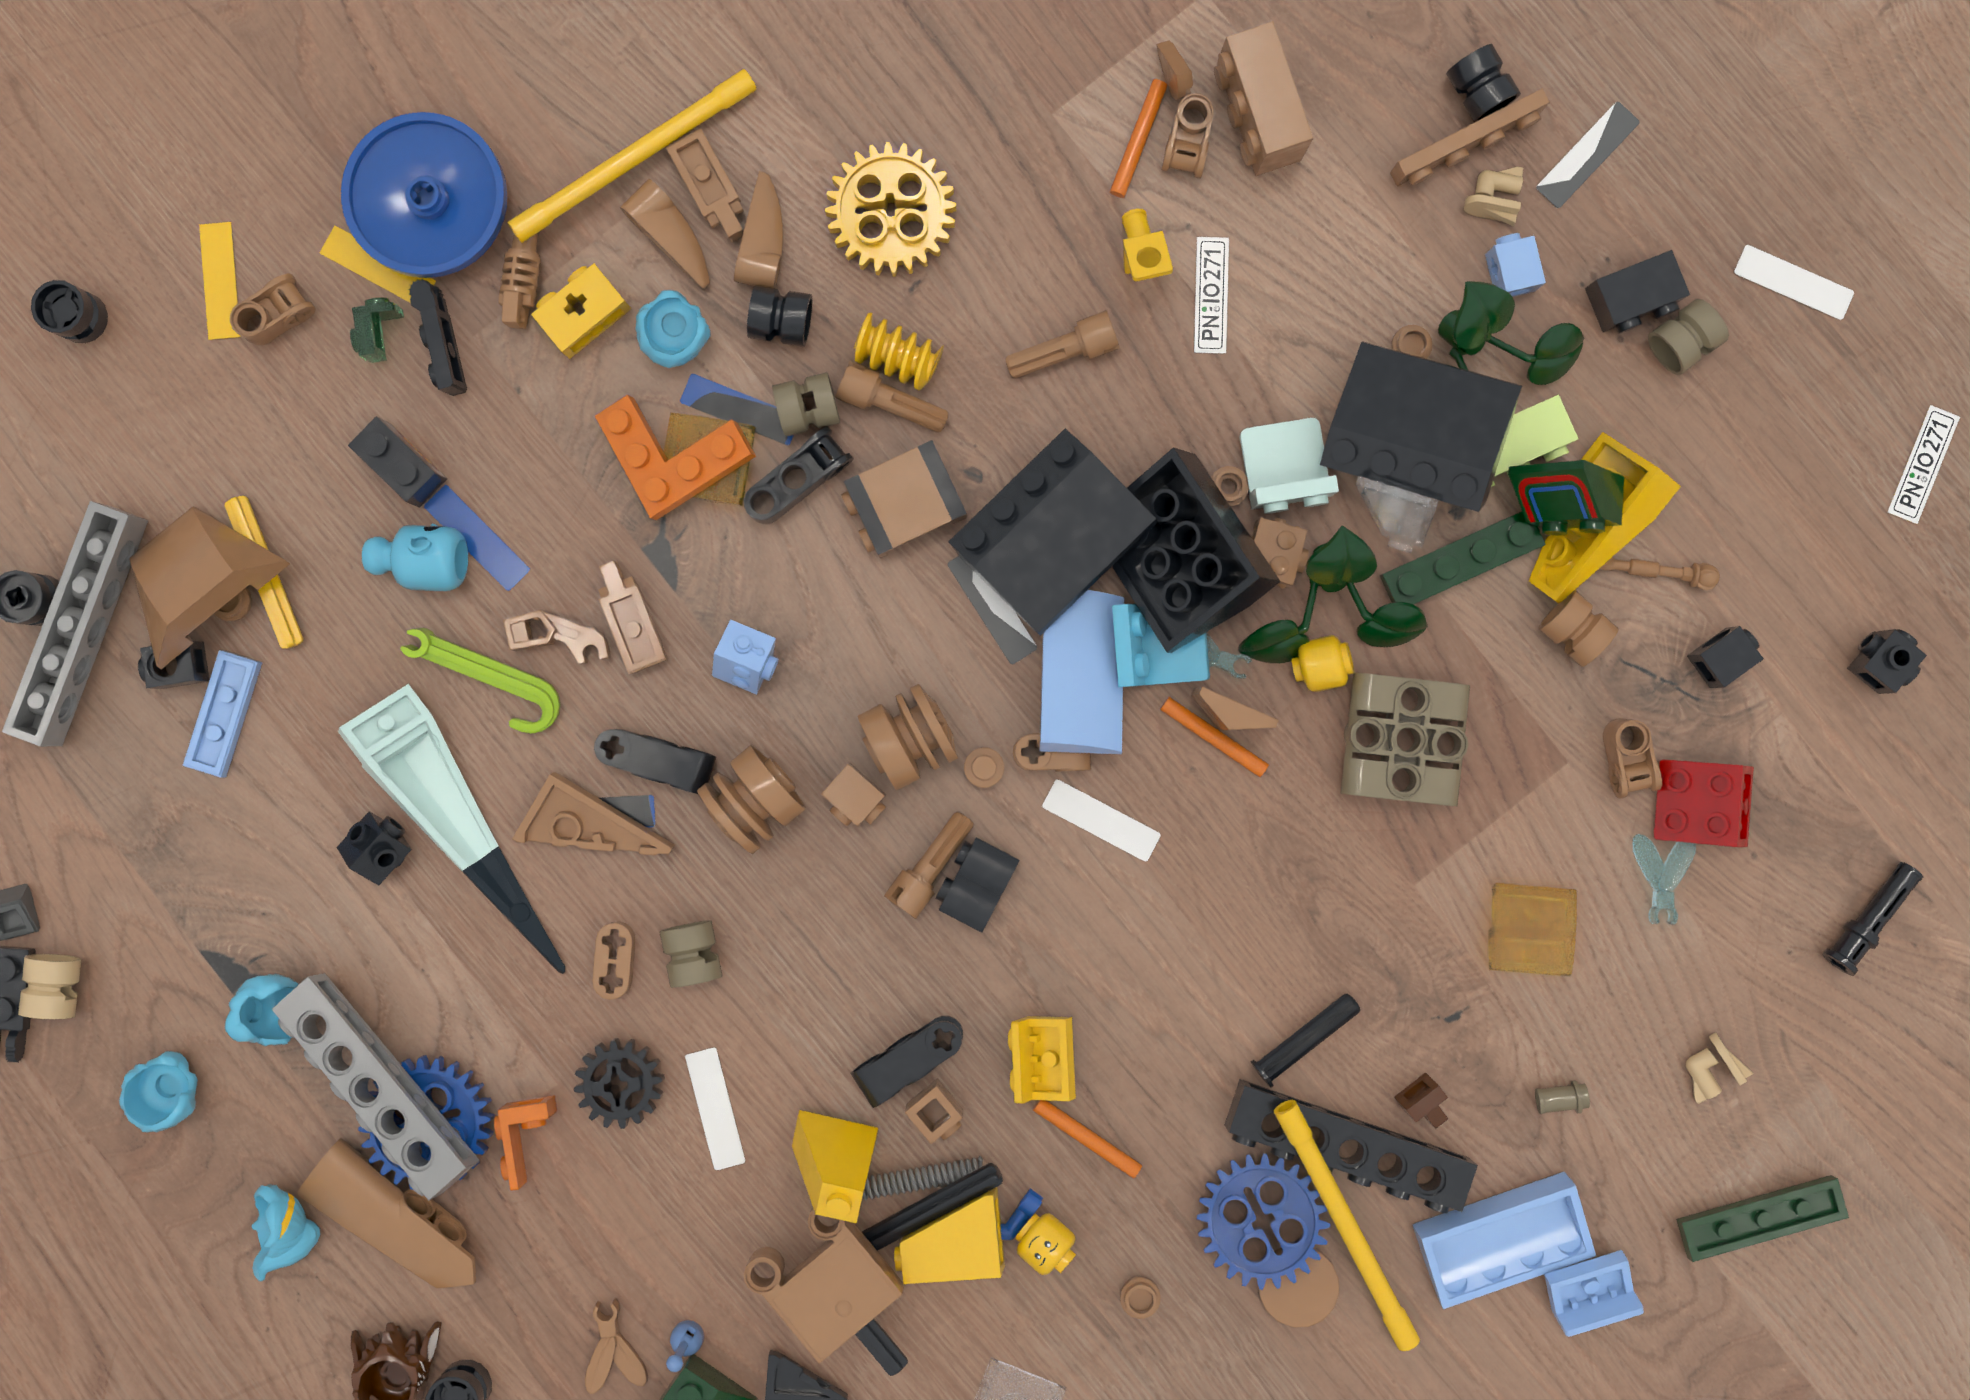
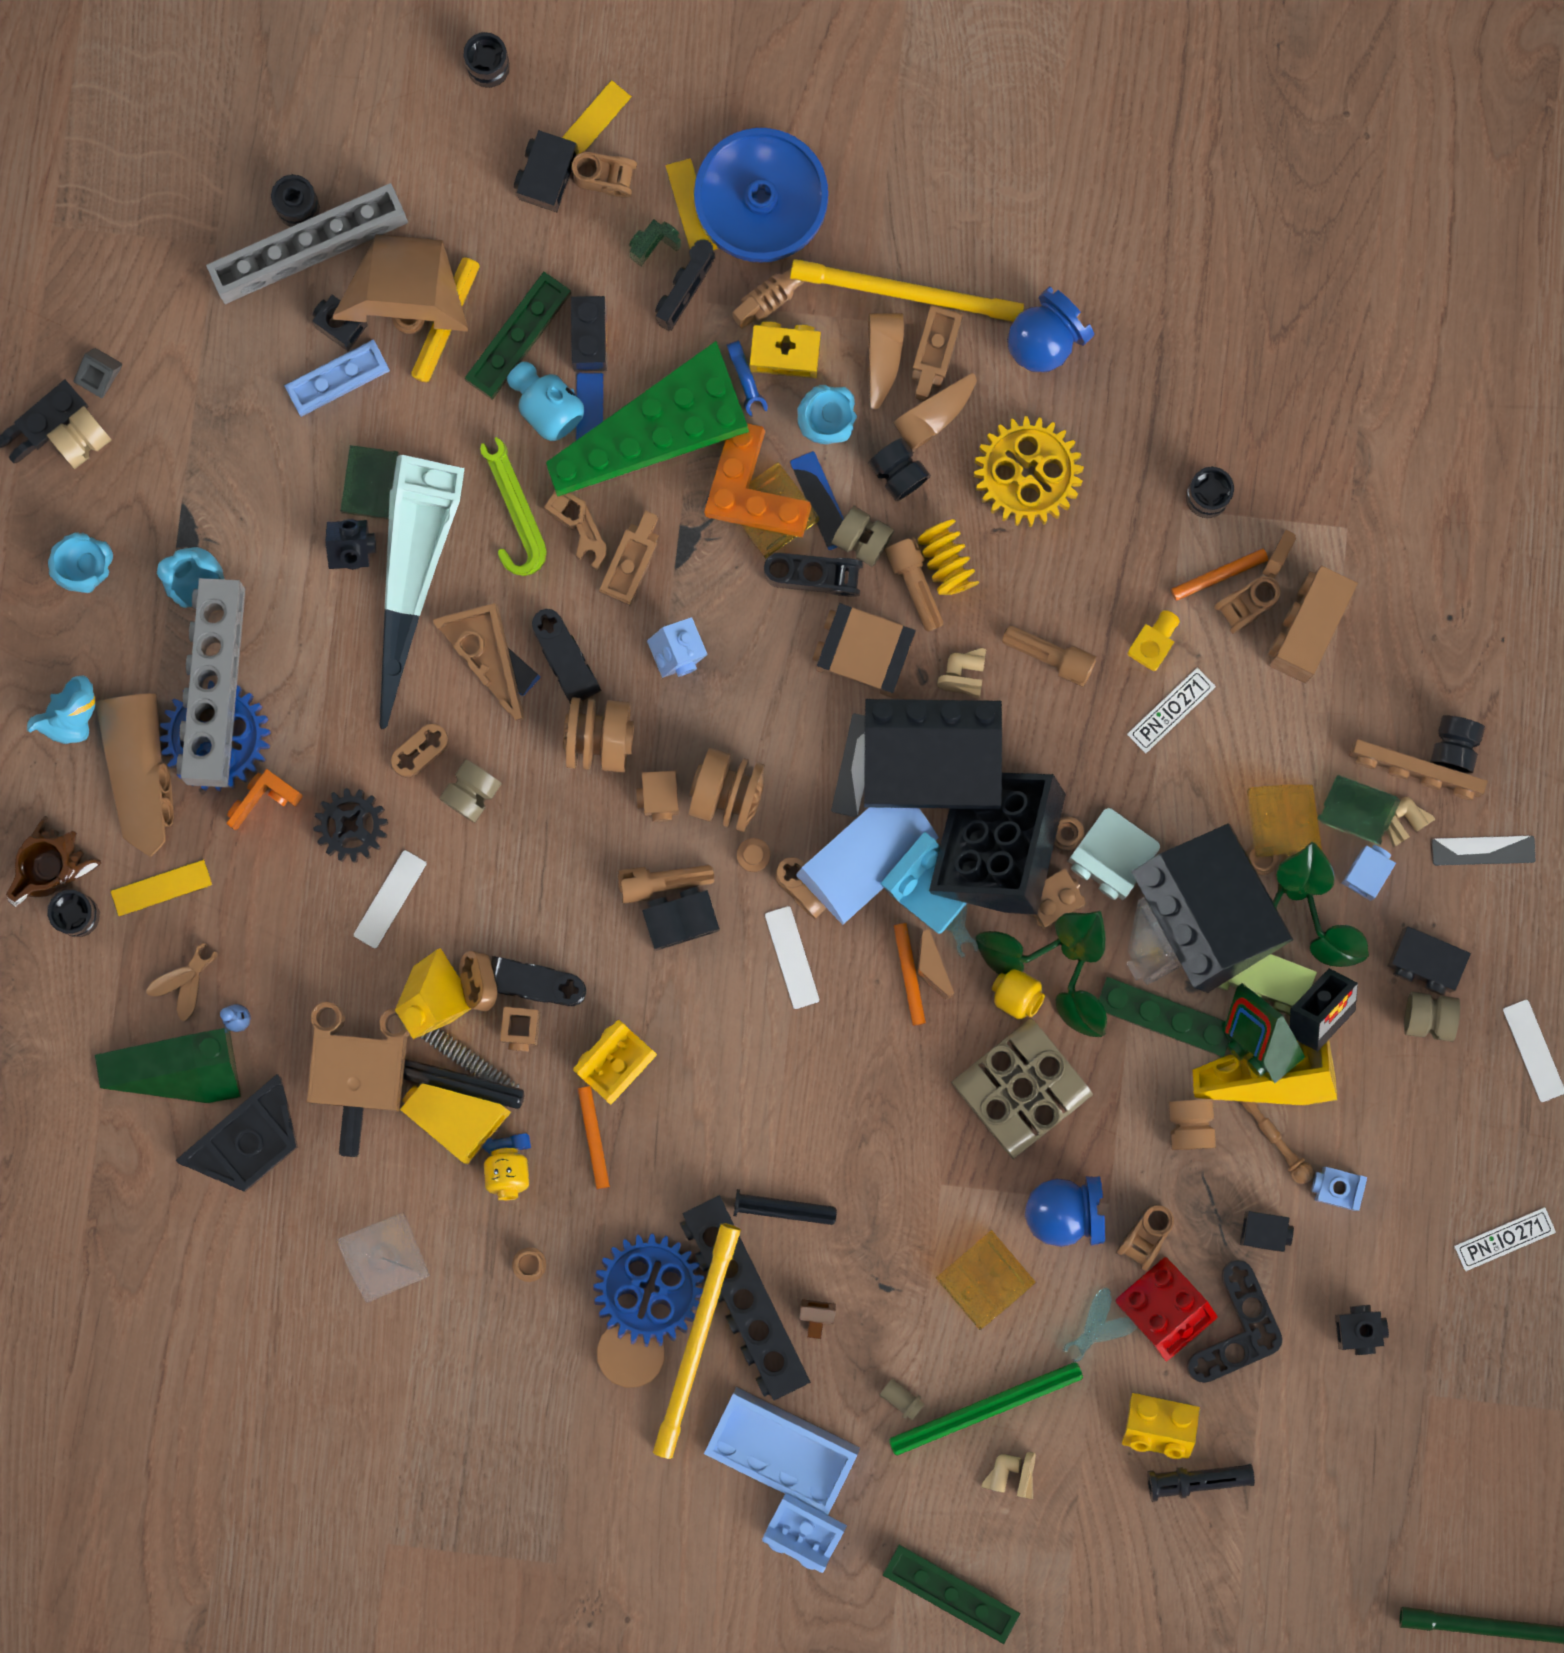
camera: 50 degrees right, 5 degrees down
none -> yellow sticker [111,860,212,916]
none -> clear green plate [340,445,400,520]
none -> medium nougat beam [459,951,497,1011]
none -> dark green plate [464,271,572,400]
none -> black brick [514,130,579,213]
none -> green wing [546,341,749,497]
none -> blue arm [726,340,768,417]
none -> green axle [889,1362,1083,1455]
none -> tan piece [937,648,986,699]
none -> blue tile [1007,286,1094,372]
none -> blue tile [1024,1176,1105,1247]
none -> yellow bracket [1122,1393,1200,1459]
none -> black wheel [1186,466,1234,519]
none -> black beam [1187,1260,1282,1383]
none -> clear yellow slope [1247,785,1322,857]
none -> black brick [1289,968,1358,1052]
none -> light blue brick [1311,1167,1367,1211]
none -> clear green plate [1317,775,1401,845]

